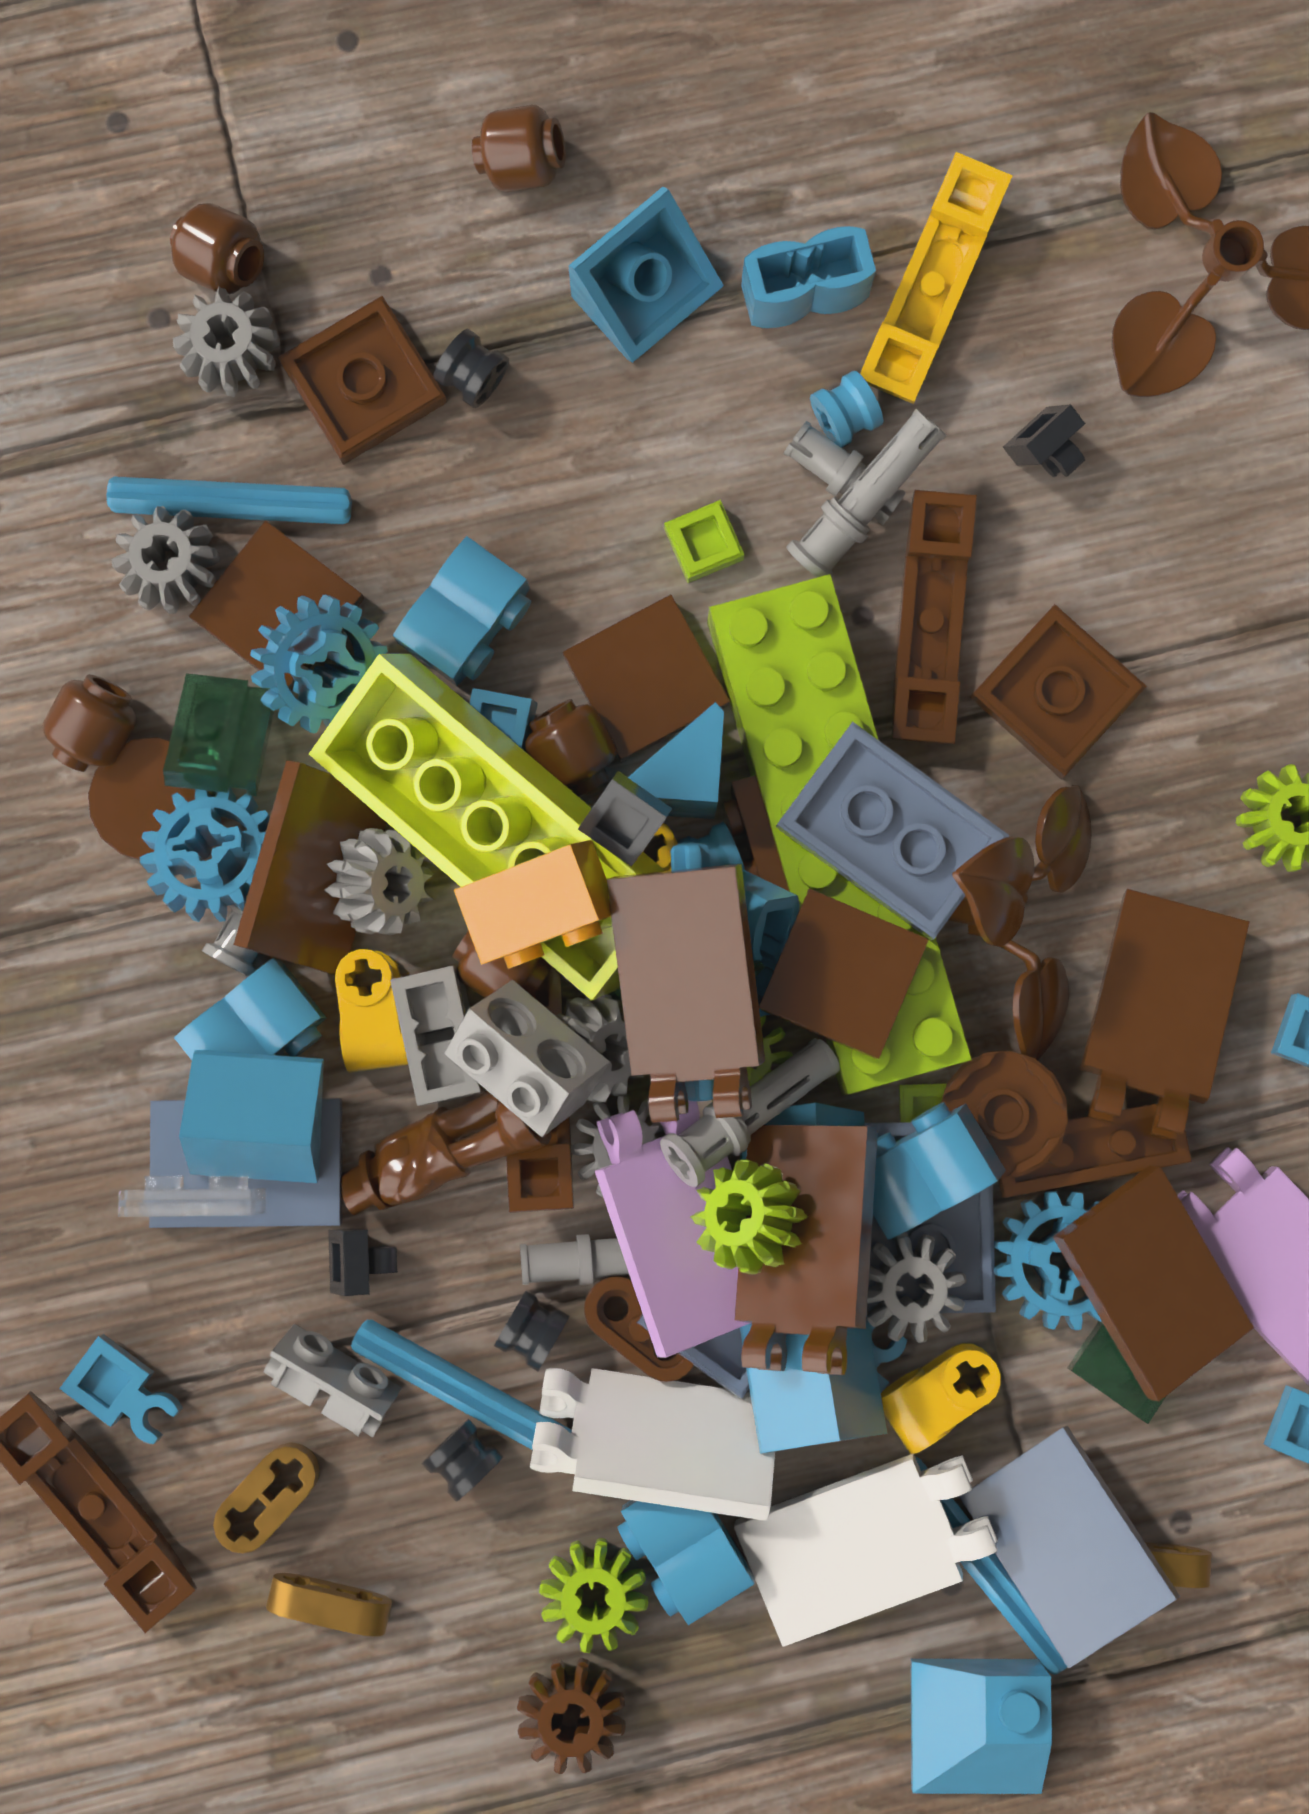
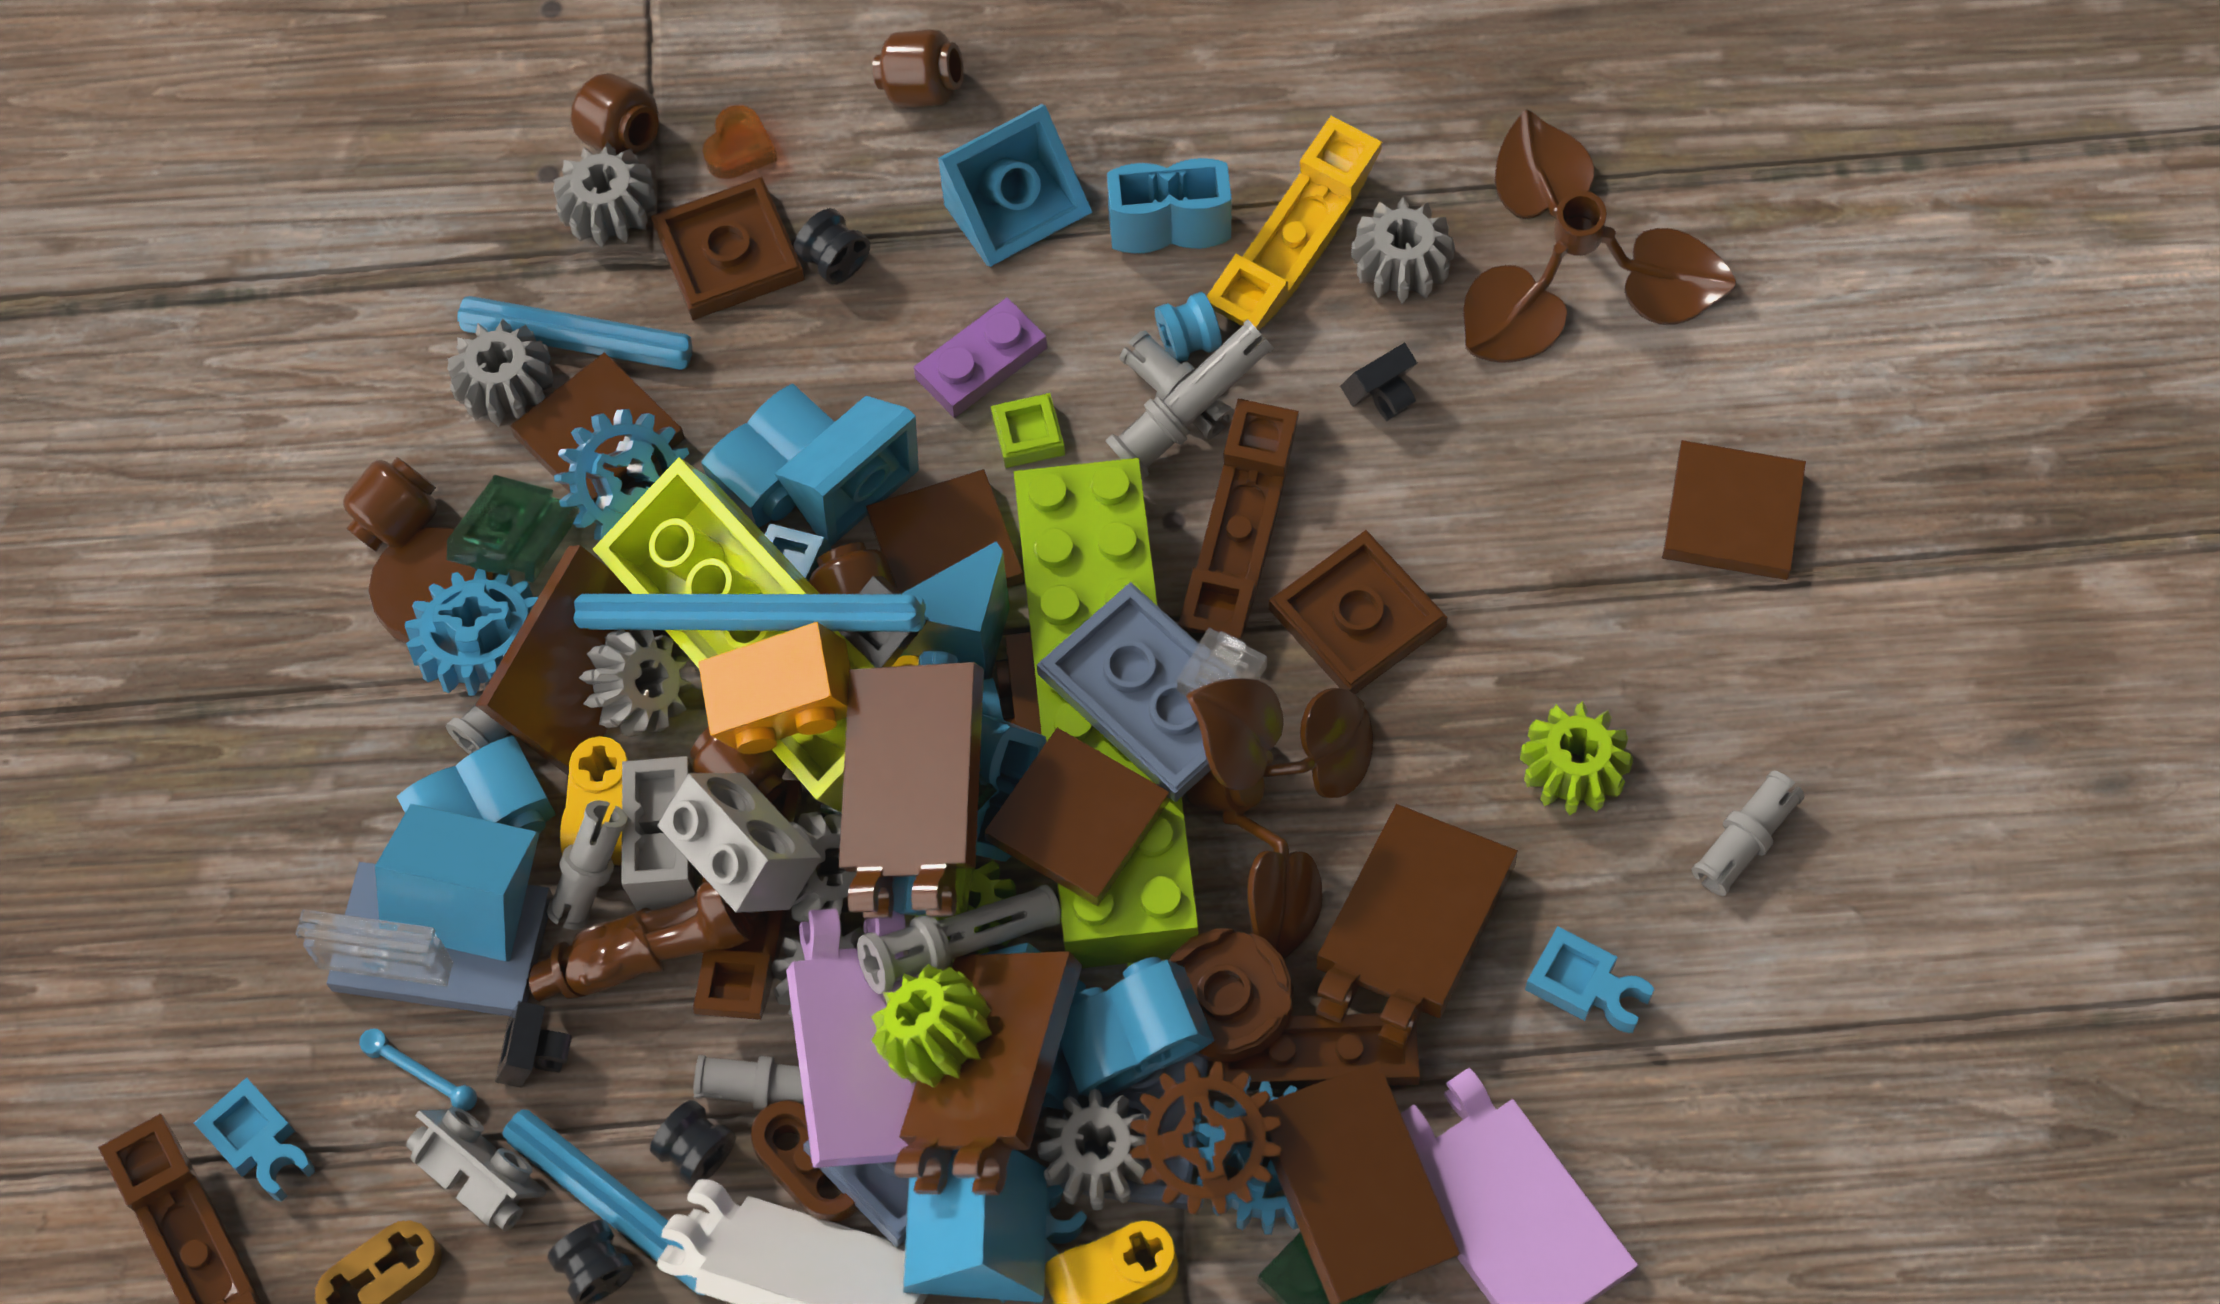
camera: 15 degrees right, 20 degrees down
none -> dark azure hinge [359,1029,477,1111]
none -> light grey pin [547,800,627,930]
none -> dark azure axle [573,594,926,632]
none -> clear orange tile [702,105,778,179]
none -> dark azure slope [774,396,919,547]
none -> medium lavender plate [914,297,1047,418]
none -> reddish brown gear [1130,1062,1283,1215]
none -> clear tile [1177,628,1267,696]
none -> light grey gear [1351,196,1455,304]

